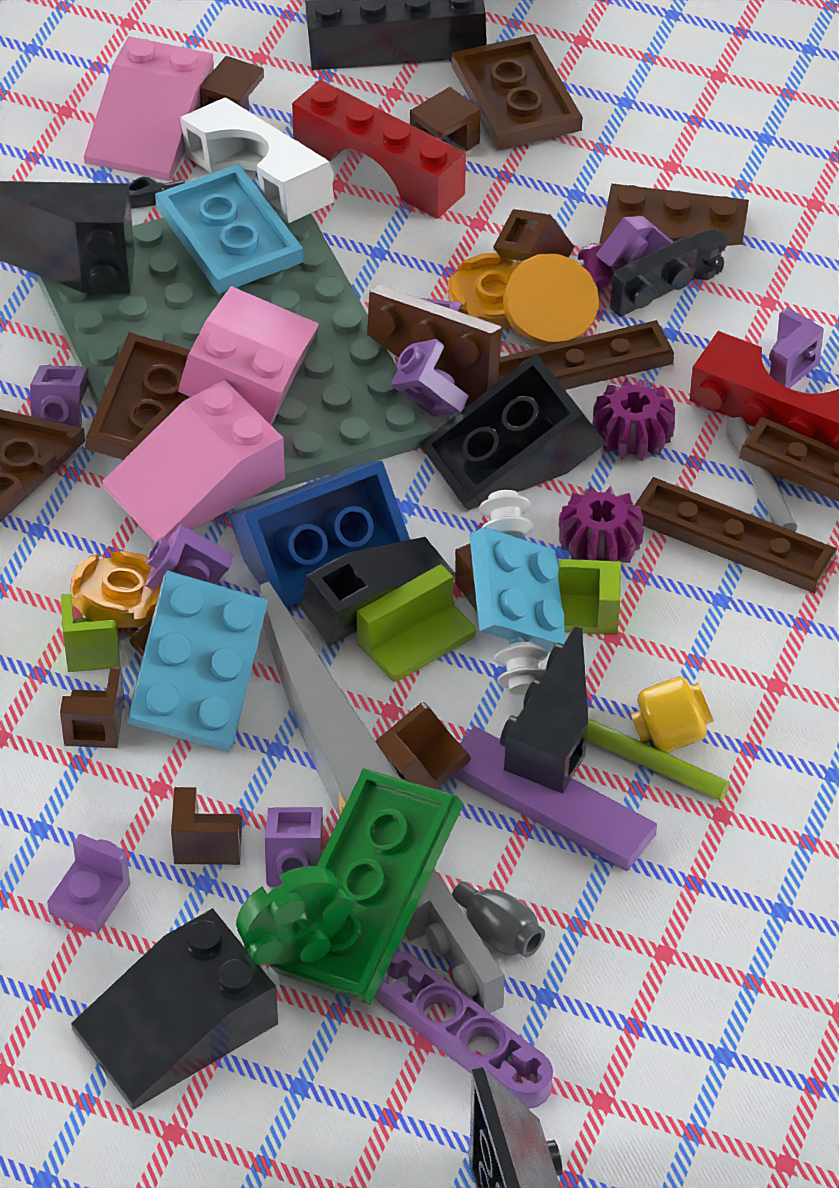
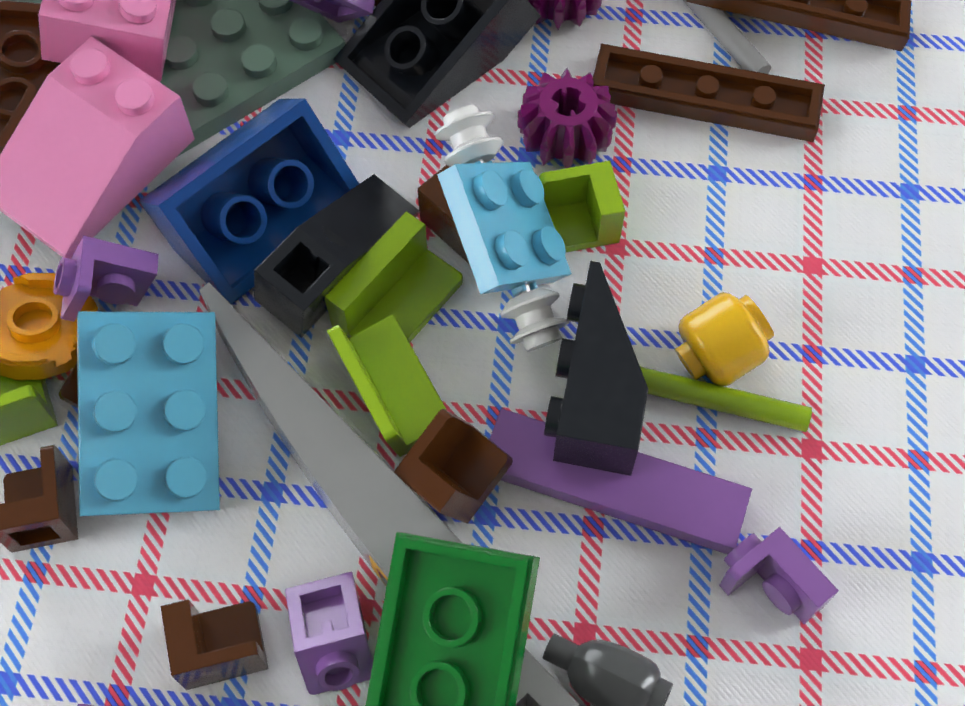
camera: 15 degrees left, 15 degrees up
none -> lime panel [327,314,447,457]
none -> medium lavender bracket [719,527,839,624]

